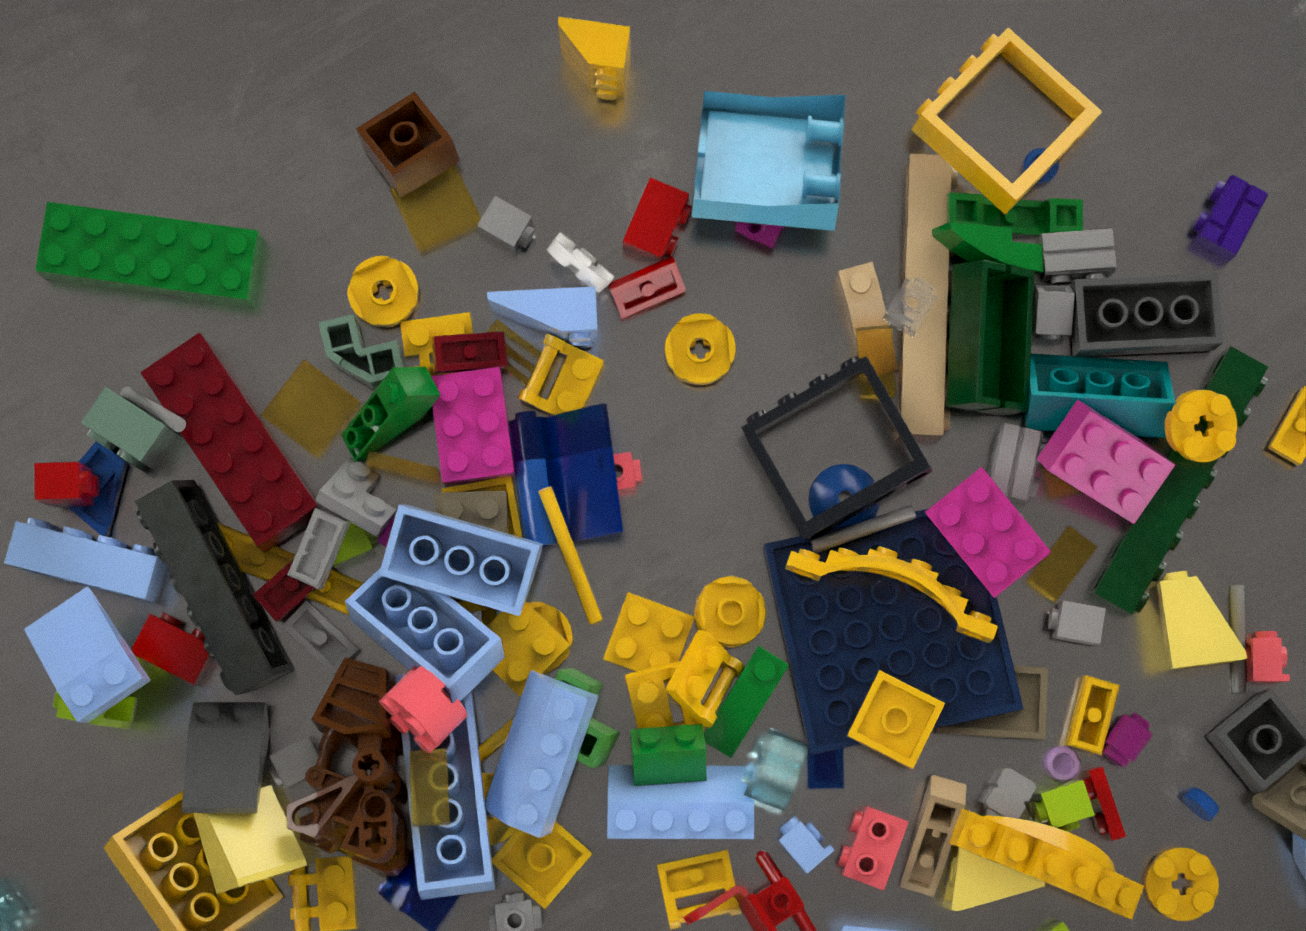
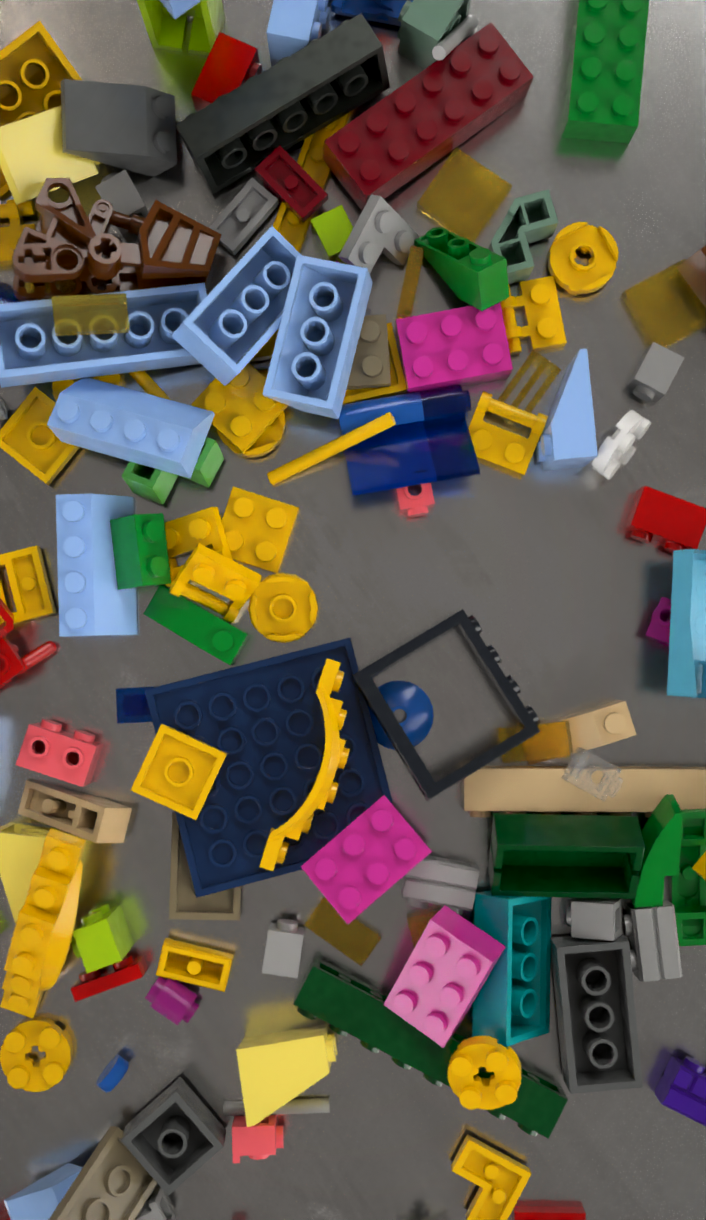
camera: 90 degrees right, 5 degrees up
light grey plate [287,508,351,589] -> none
coral brick [379,665,468,754] -> none
dark red plate [431,331,508,374] -> none
plate [608,256,686,318] -> none
yellow plate [665,313,736,385] -> none
clear light blue brick [741,728,809,811] -> none
light blue brick [777,816,834,874] -> none
light grey bar [810,505,916,553] -> none
light grey brick [976,768,1037,819] -> none
lavender tile [1043,746,1081,782] -> none

